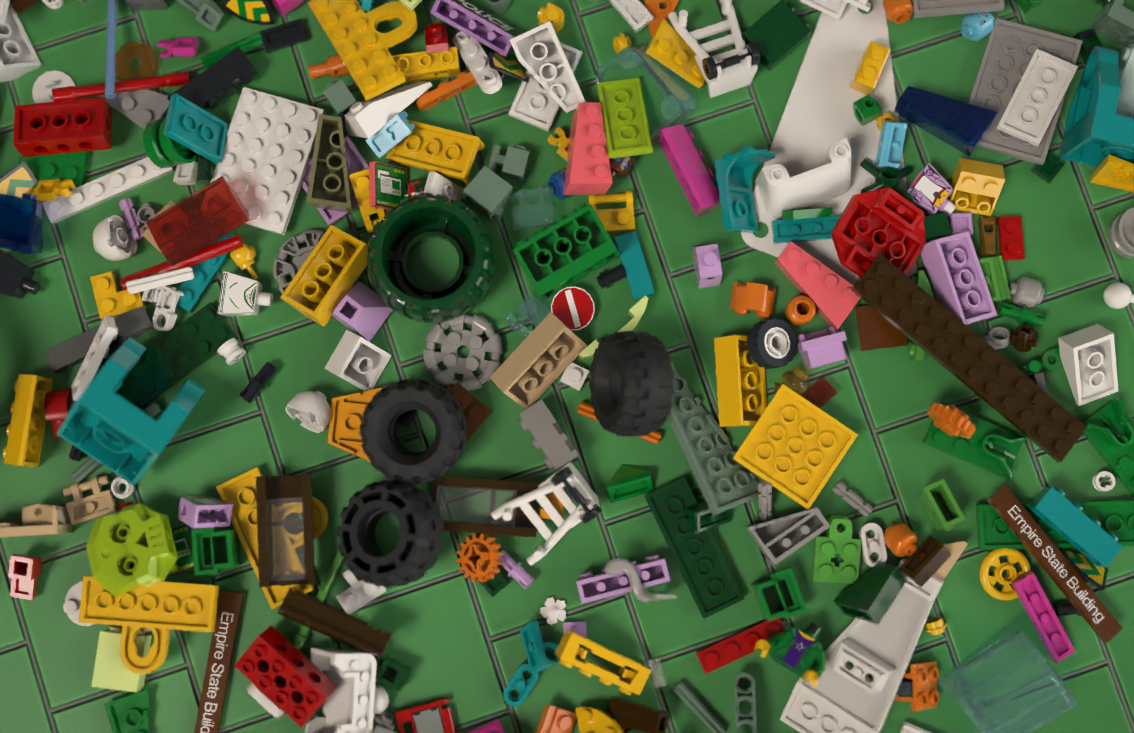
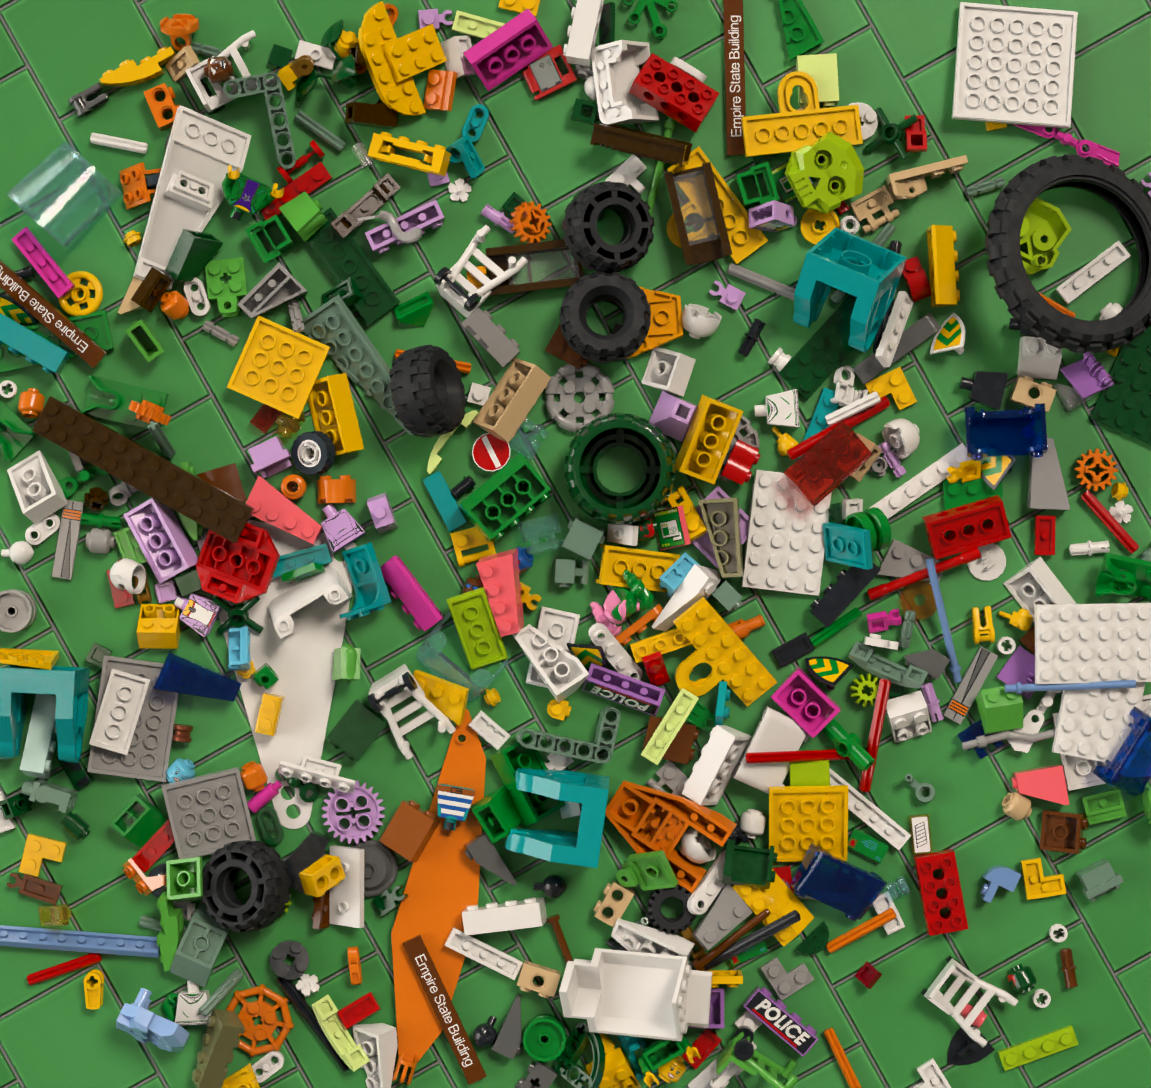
camera: 170 degrees right, 5 degrees up
none -> orange head [18,388,45,418]
none -> white plate [25,513,61,545]
none -> light grey tile [52,500,85,580]
none -> white helmet [110,558,146,594]
none -> sand green axle [147,421,176,459]
none -> copper wheel [172,724,193,742]
none -> red wheel [277,139,325,184]
none -> bright green torso [279,191,328,242]
none -> lavender torso [321,503,366,553]
none -> slope [330,173,401,239]
none -> bright green torso [332,644,361,682]
none -> hair [590,570,654,636]
none -> lavender plate [709,281,746,311]
none -> red brick [721,439,761,485]
none -> light grey axle [727,263,796,301]
none -> yellow plate [800,209,840,245]
none -> white plate [863,633,899,650]
none -> dark green bar [865,107,919,160]
none -> sand green axle [899,610,916,648]
none -> shield [930,313,966,355]
none -> yellow piece [971,606,995,644]
none -> yellow piece [999,608,1033,631]

